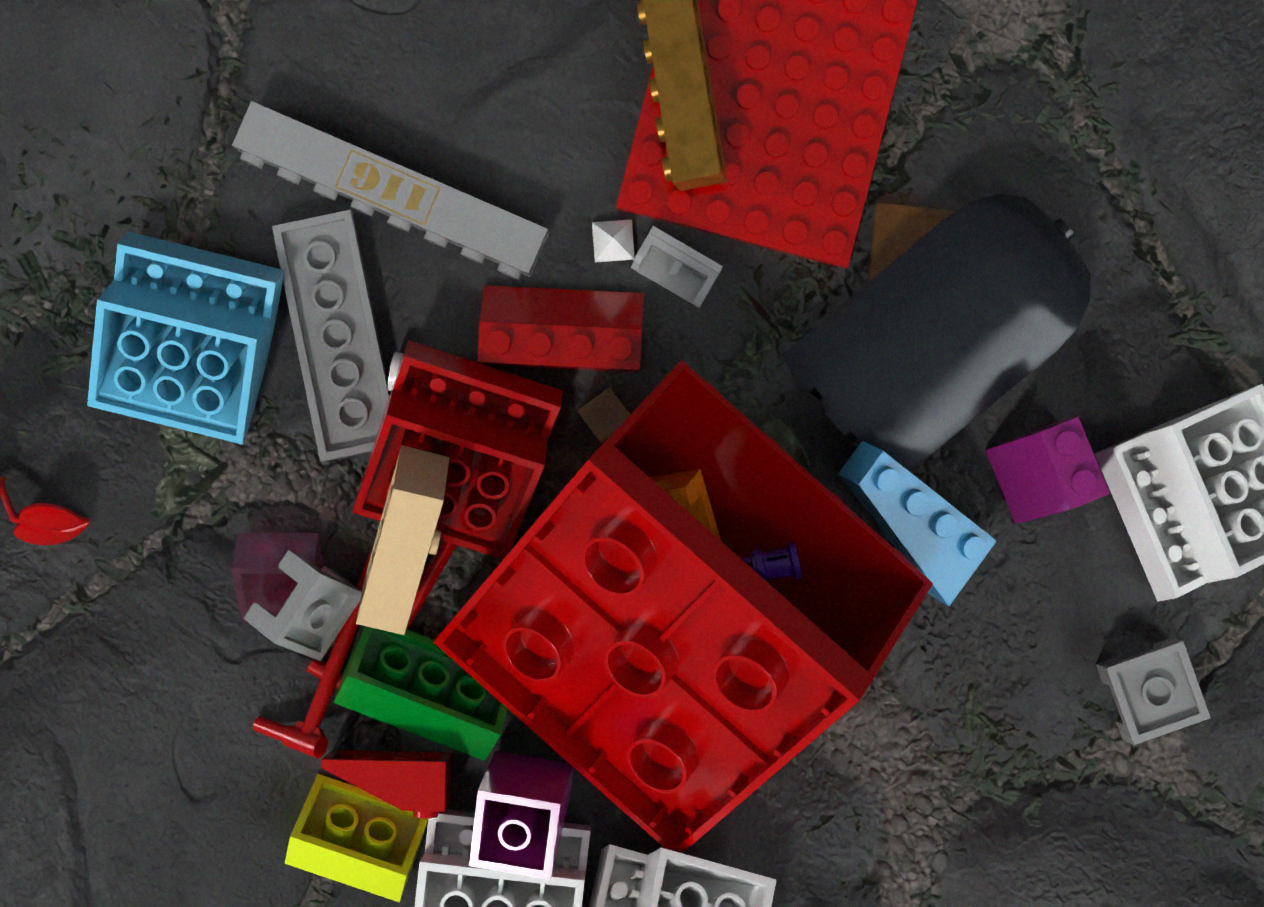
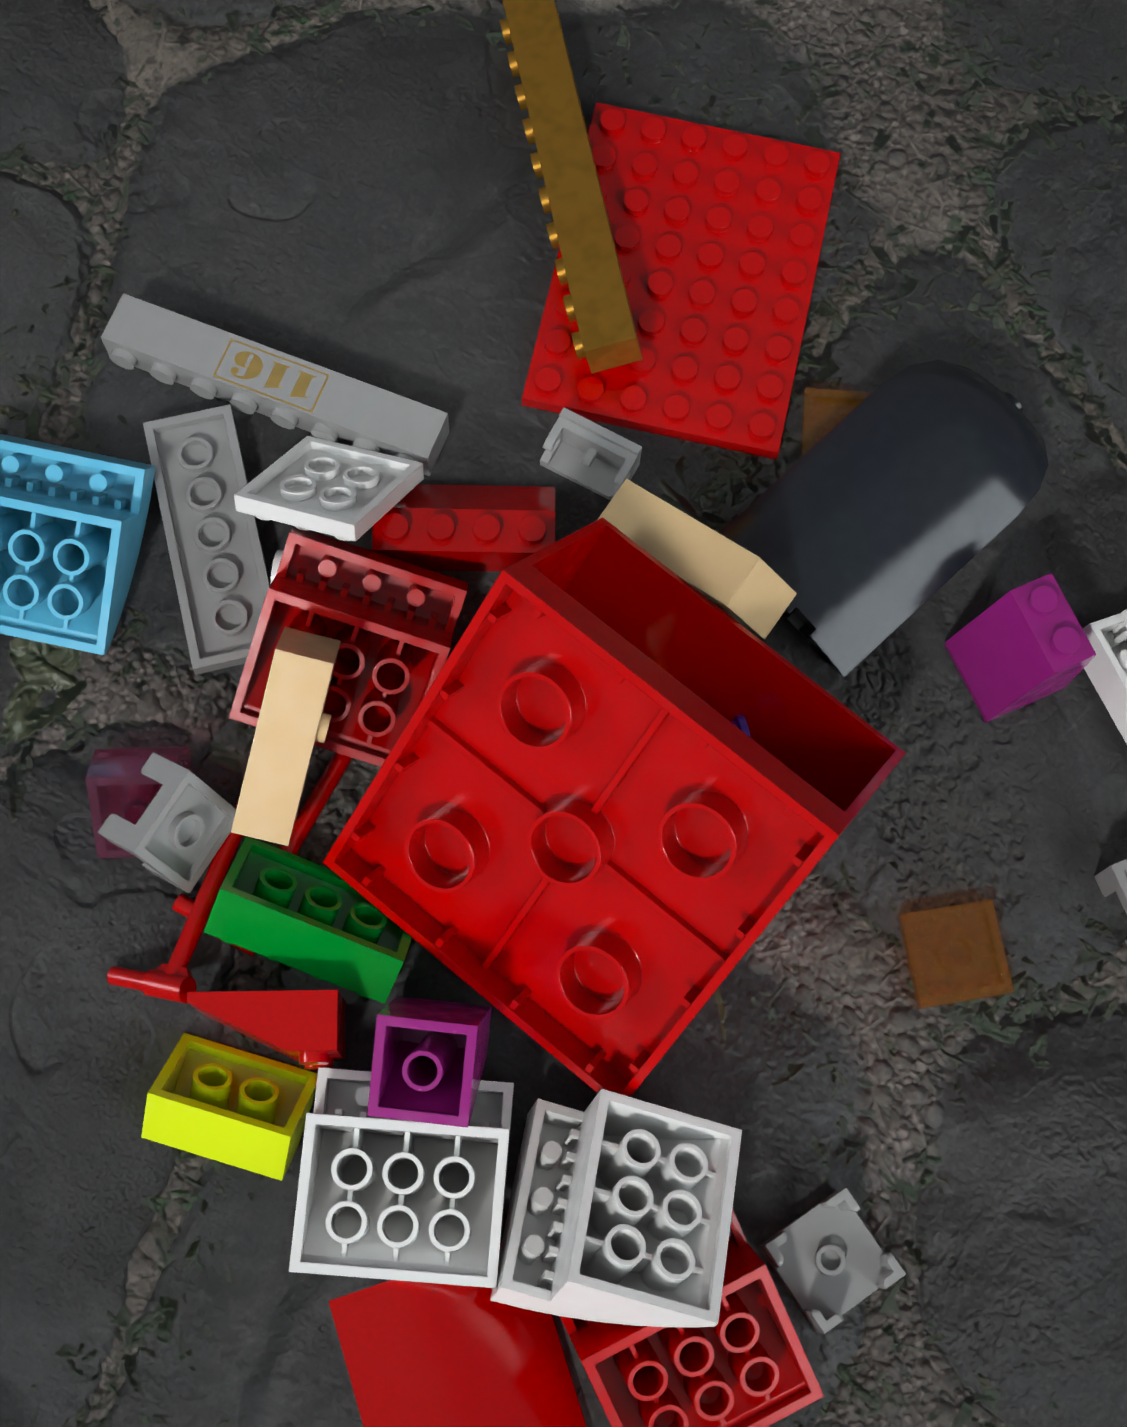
camera: 10 degrees left, 15 degrees down
white slope [592,219,634,263] -> none
dark azure wedge [838,441,996,606] -> none
none -> white plate [234,436,424,542]
none -> tan brick [598,479,797,640]
none -> clear orange tile [898,899,1014,1010]

